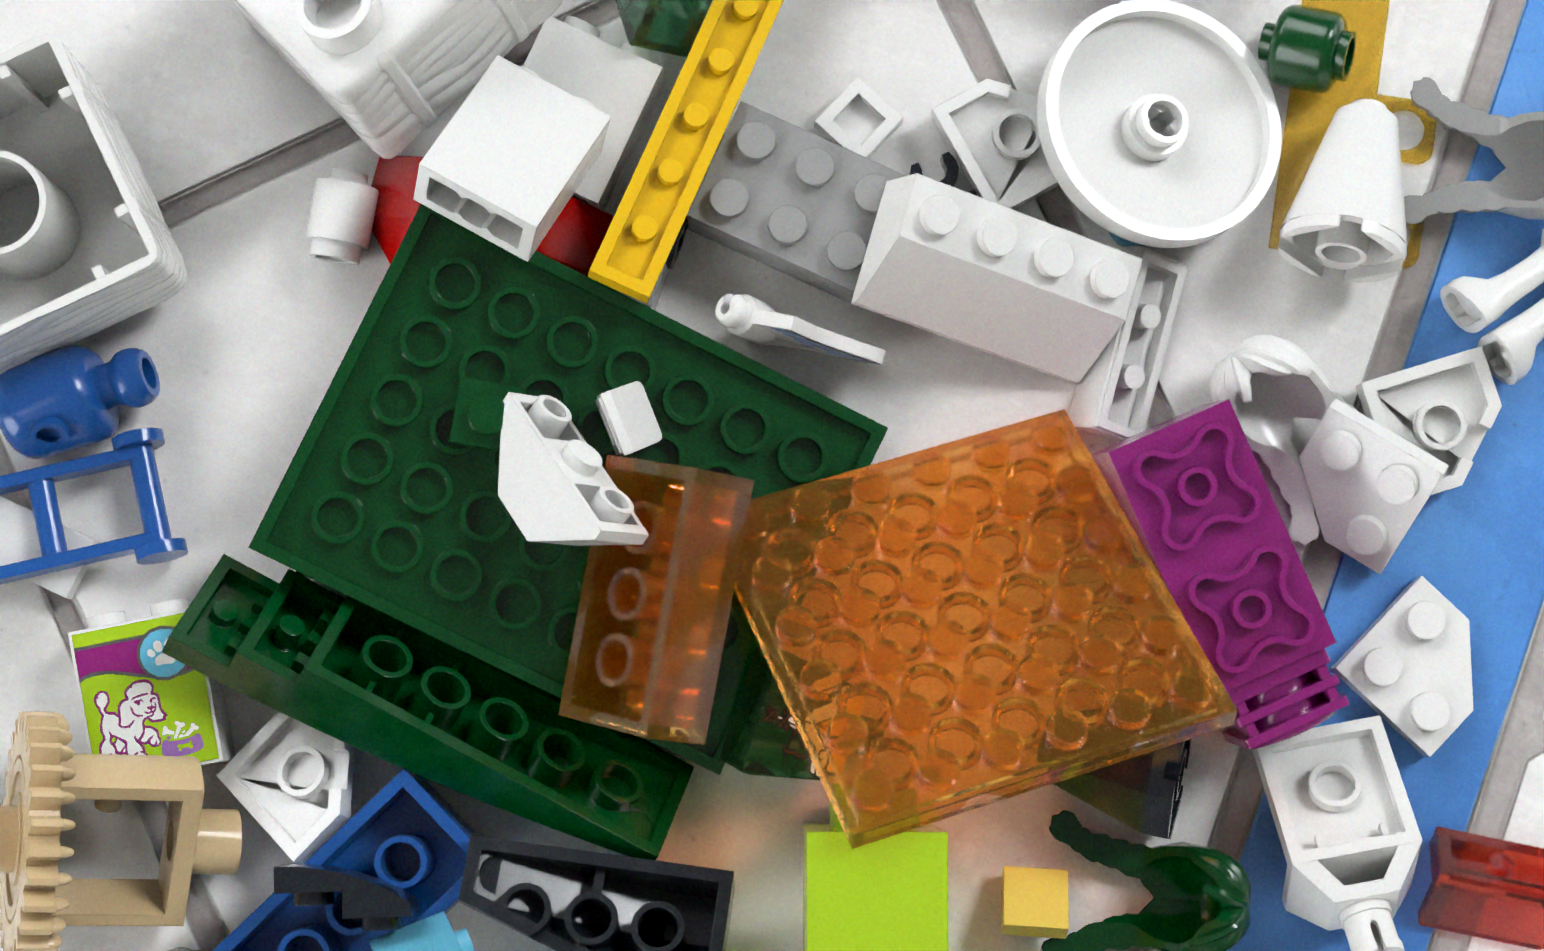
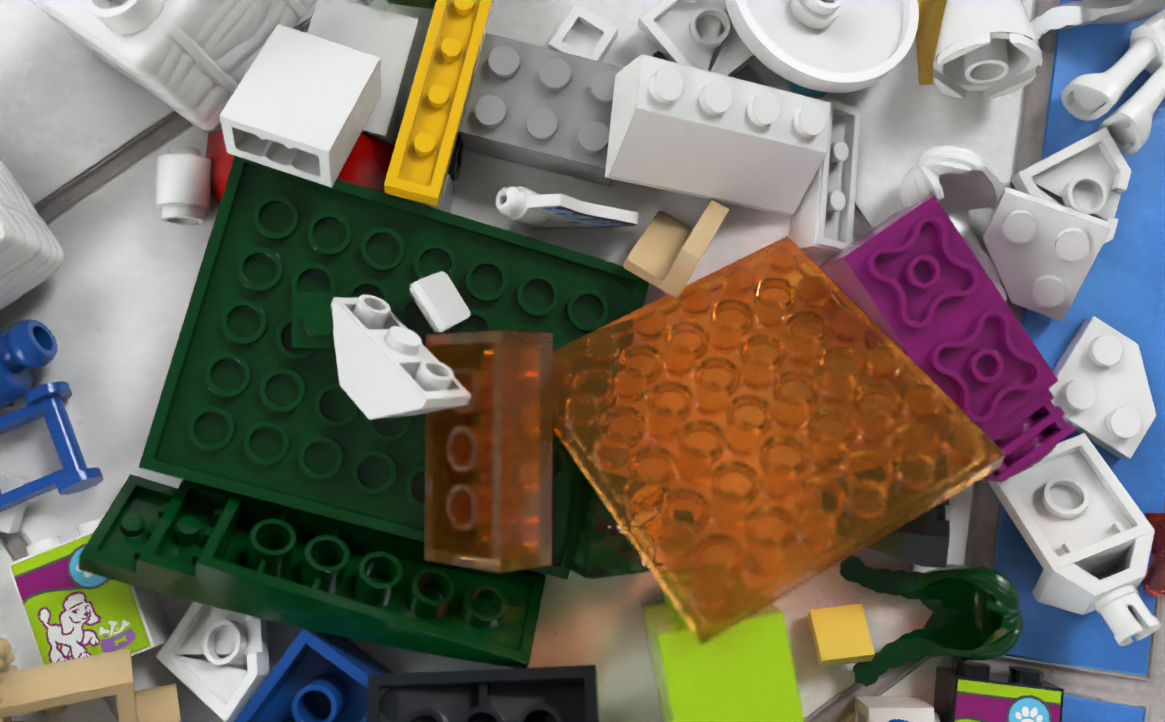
camera: 15 degrees left, 0 degrees up
none -> tan panel [623,199,730,299]

